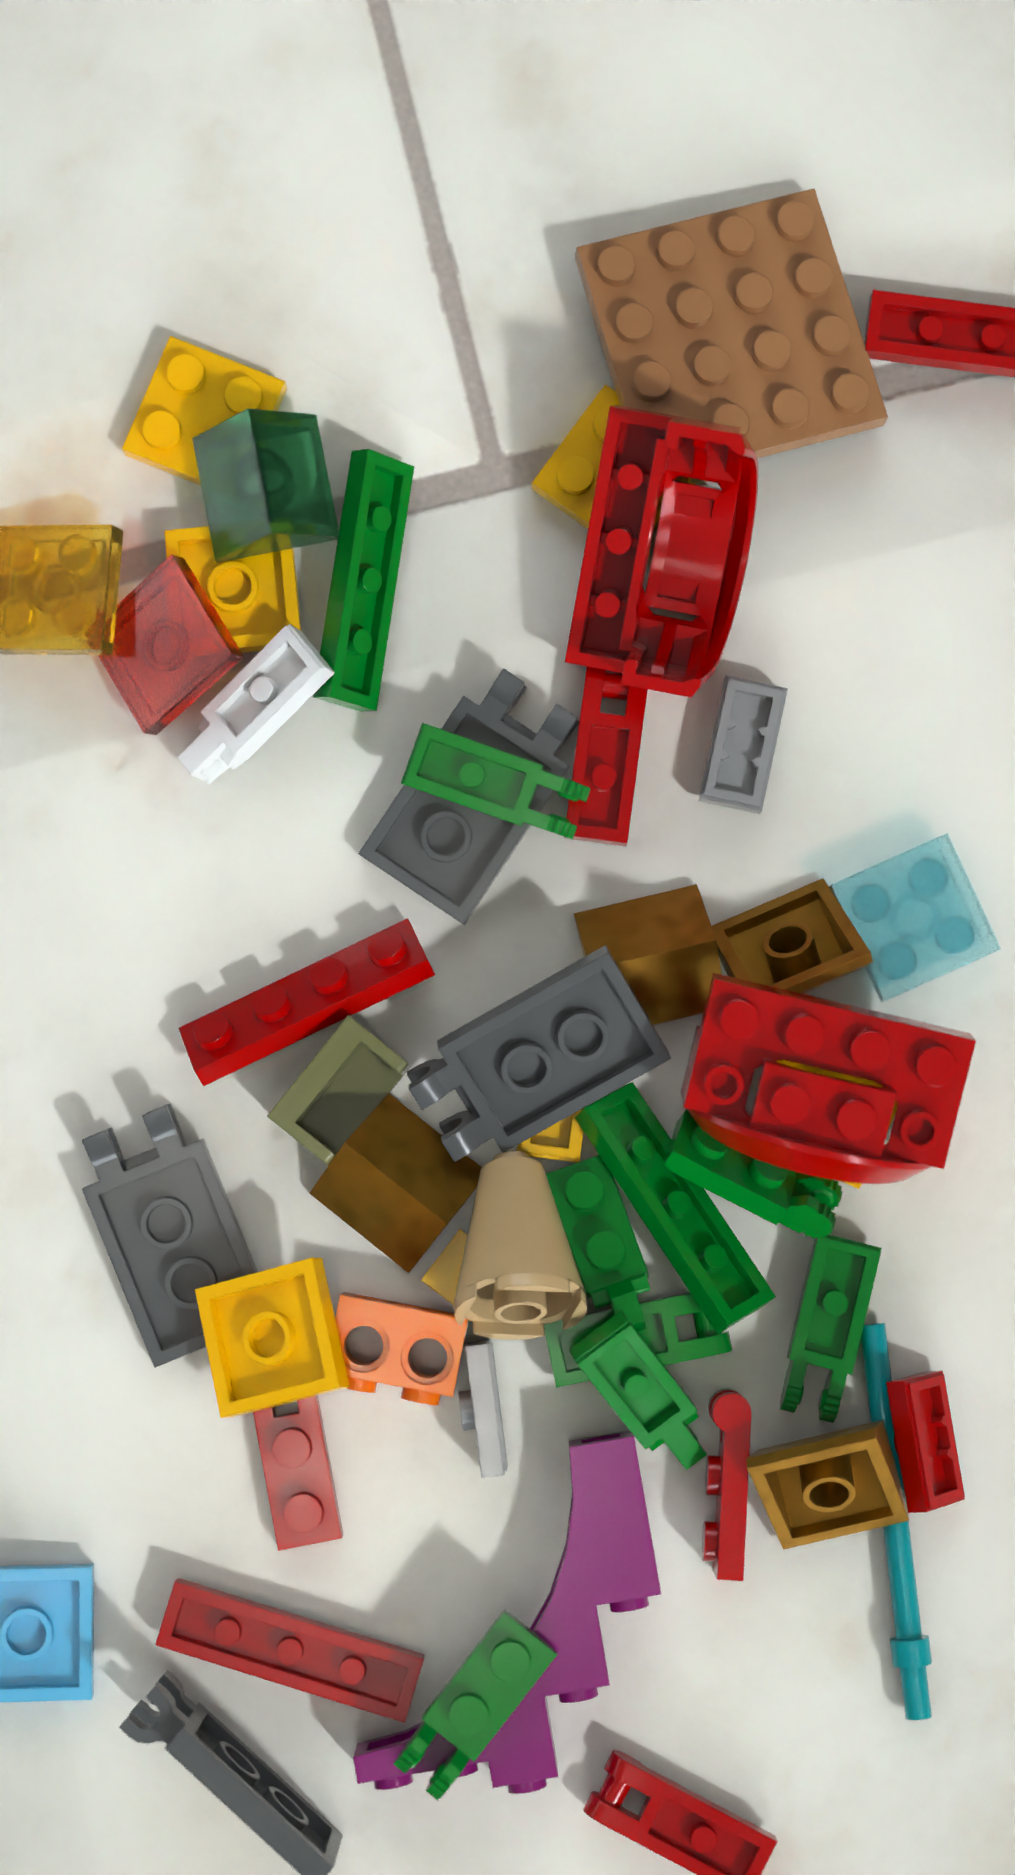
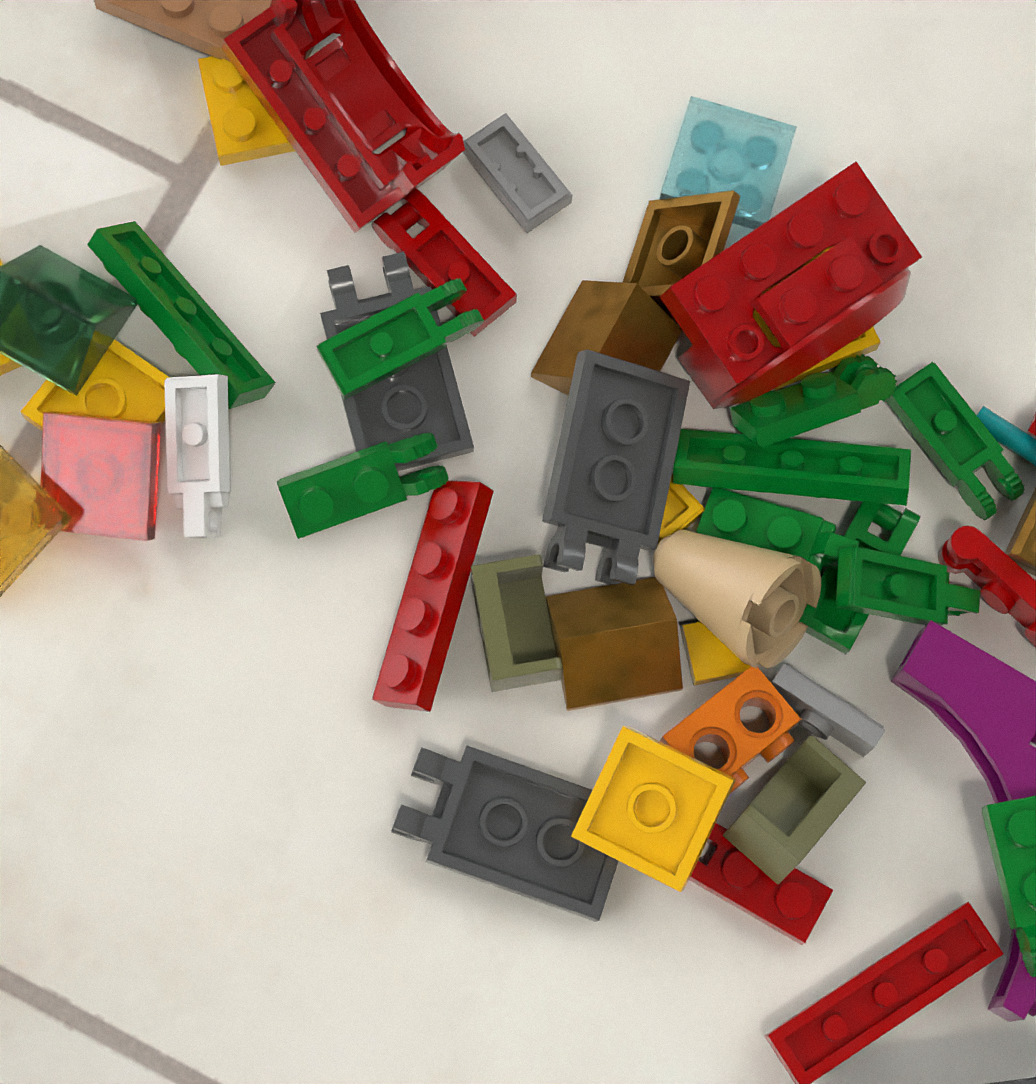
camera: 60 degrees left, 10 degrees down
none -> green hinge [277,433,449,539]
none -> olive panel [723,736,867,884]

